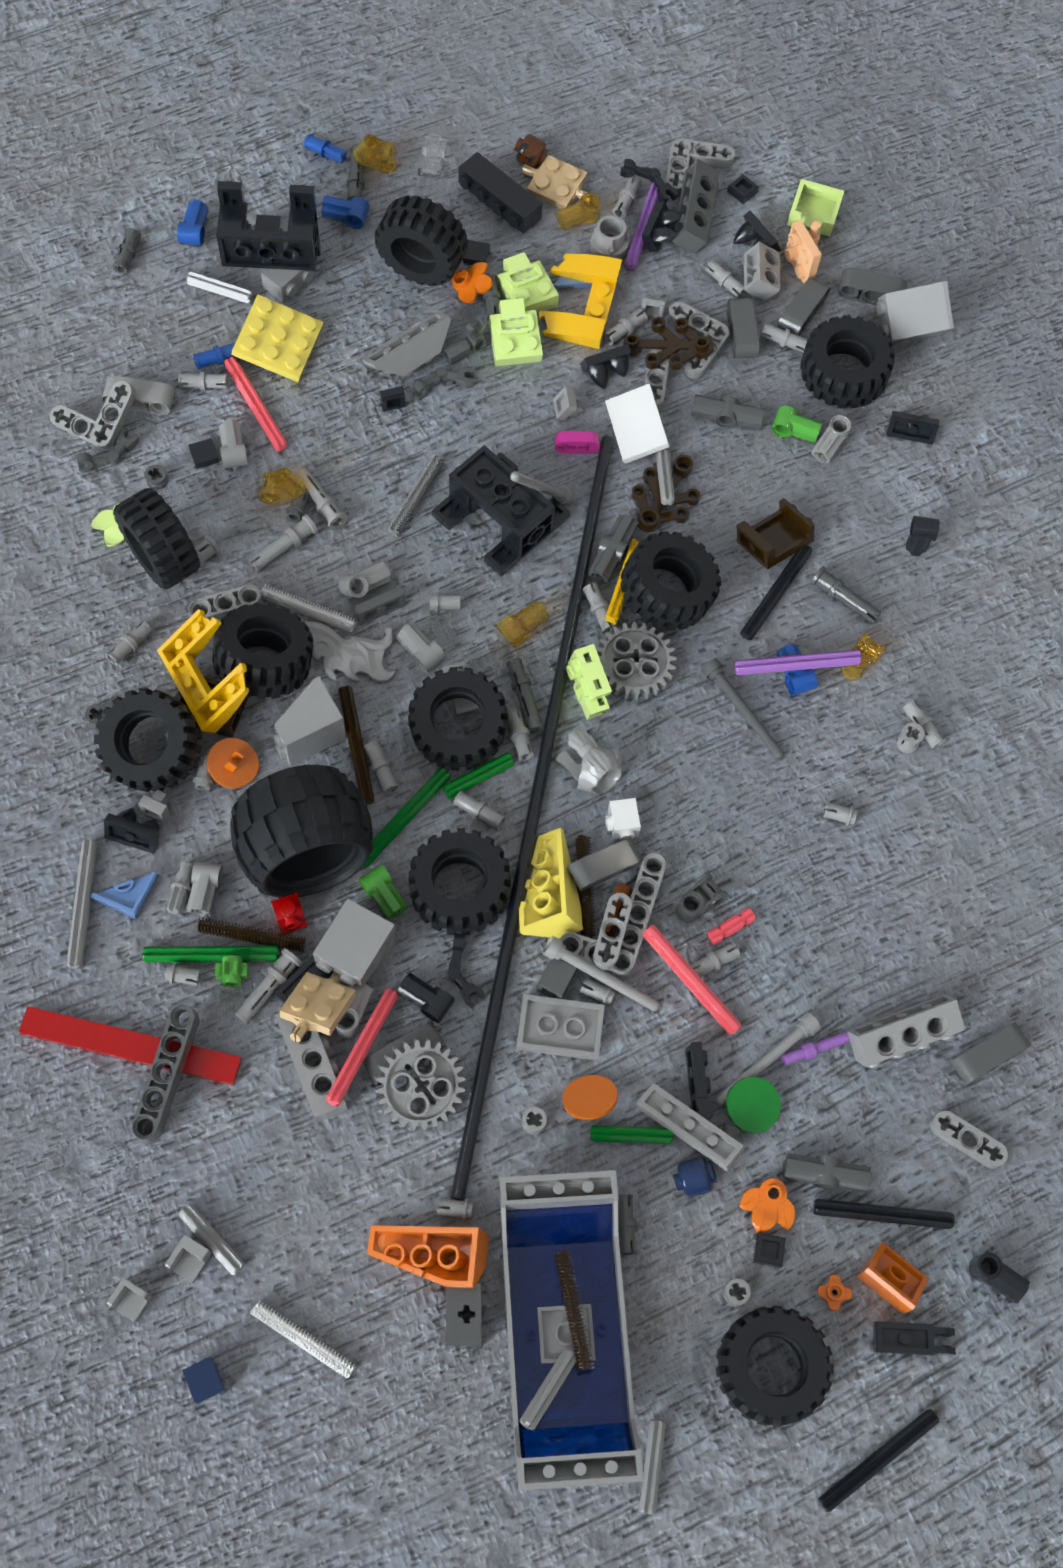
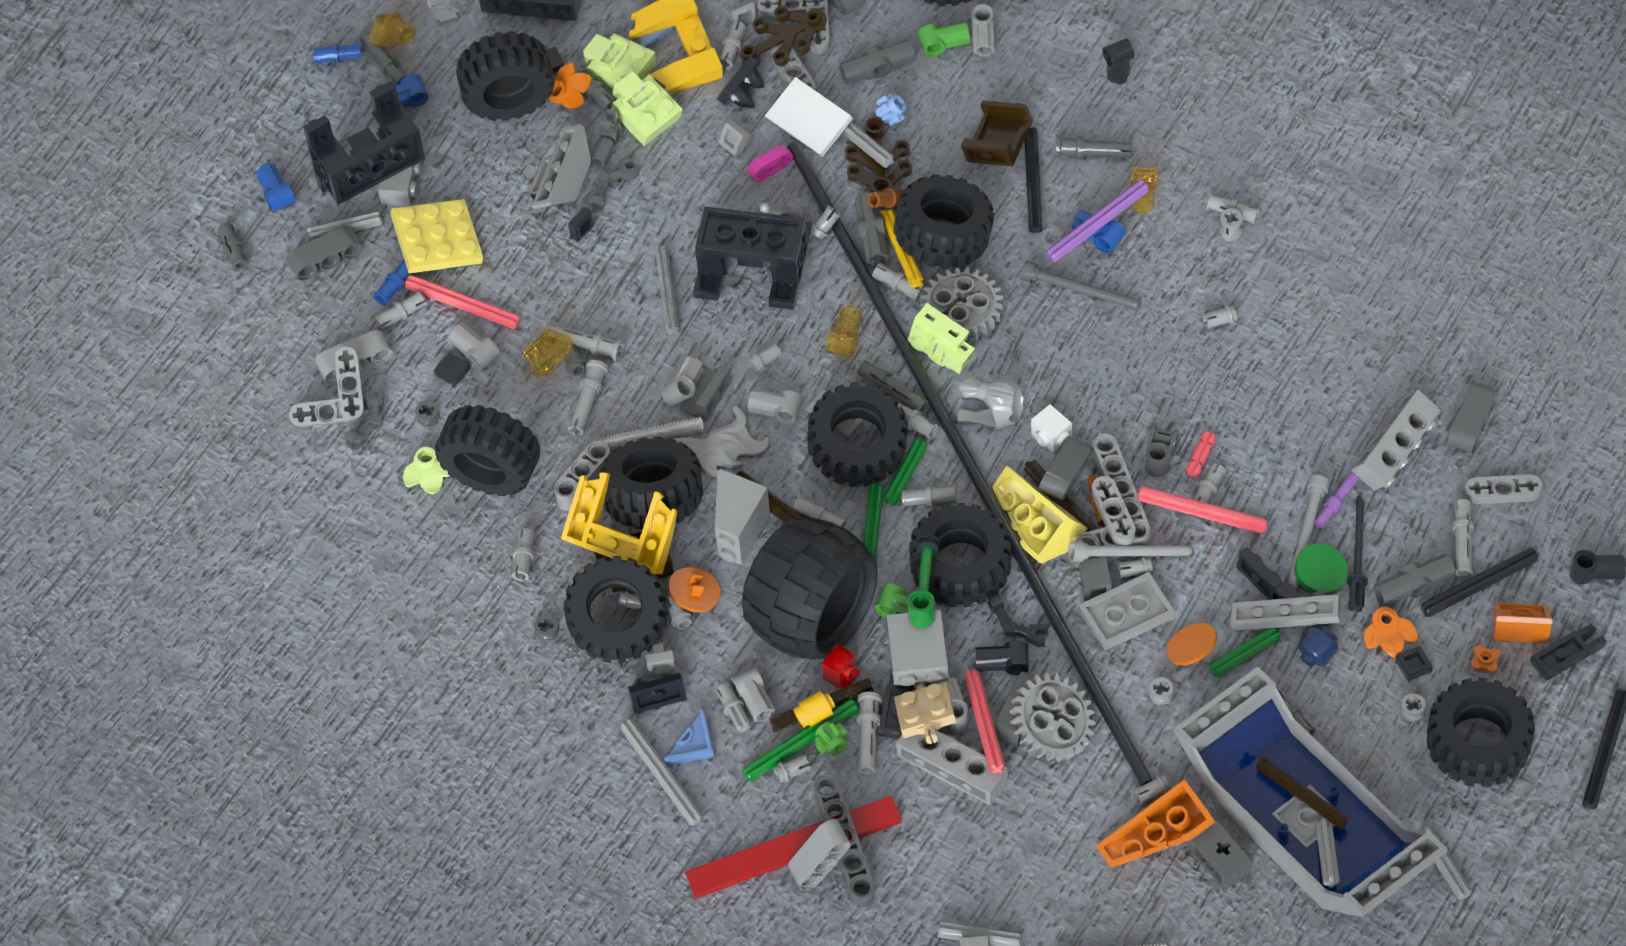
camera: 25 degrees left, 10 degrees down
none -> dark grey beam [286,226,363,281]
none -> light grey beam [788,819,851,891]
none -> yellow brick [793,691,835,728]
none -> light grey pin [811,206,841,239]
none -> dark orange axle [867,188,904,208]
none -> light blue gear [875,93,906,126]
none -> green piece [907,534,939,628]
none -> black piece [1346,495,1368,612]
none -> light grey pin [1452,499,1474,577]

